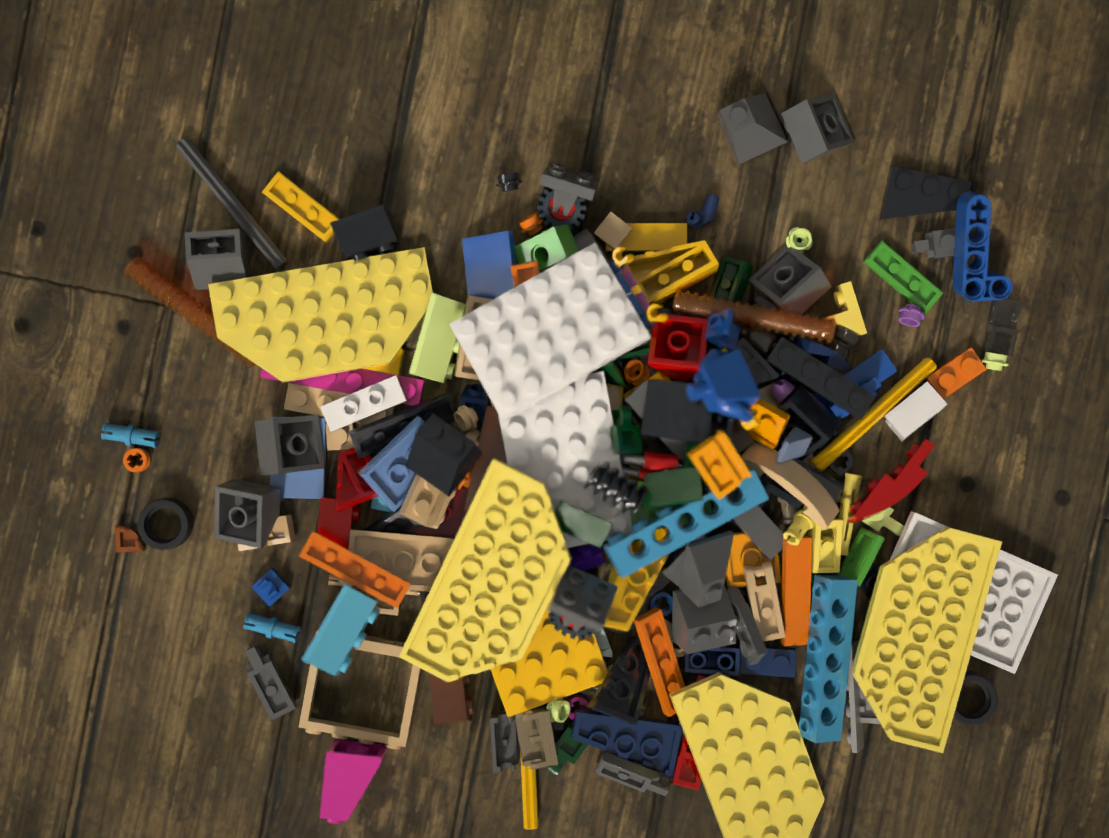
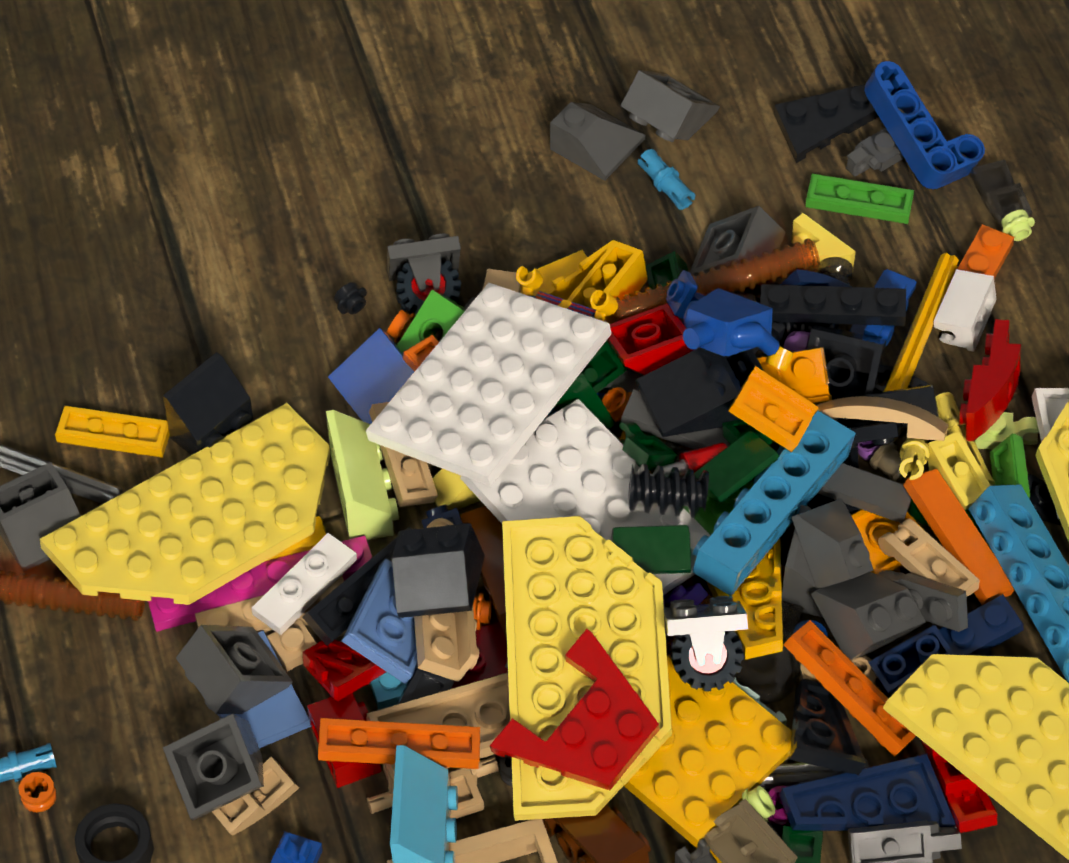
camera: 25 degrees left, 35 degrees down
dark blue arm [686,195,720,229] -> none
sand blue slope [776,427,813,463] -> none
yellowish green plate [786,227,813,253] -> none
medium lavender plate [898,304,925,327] -> none
none -> red wing [490,629,660,791]
none -> dark azure pin [638,149,695,210]

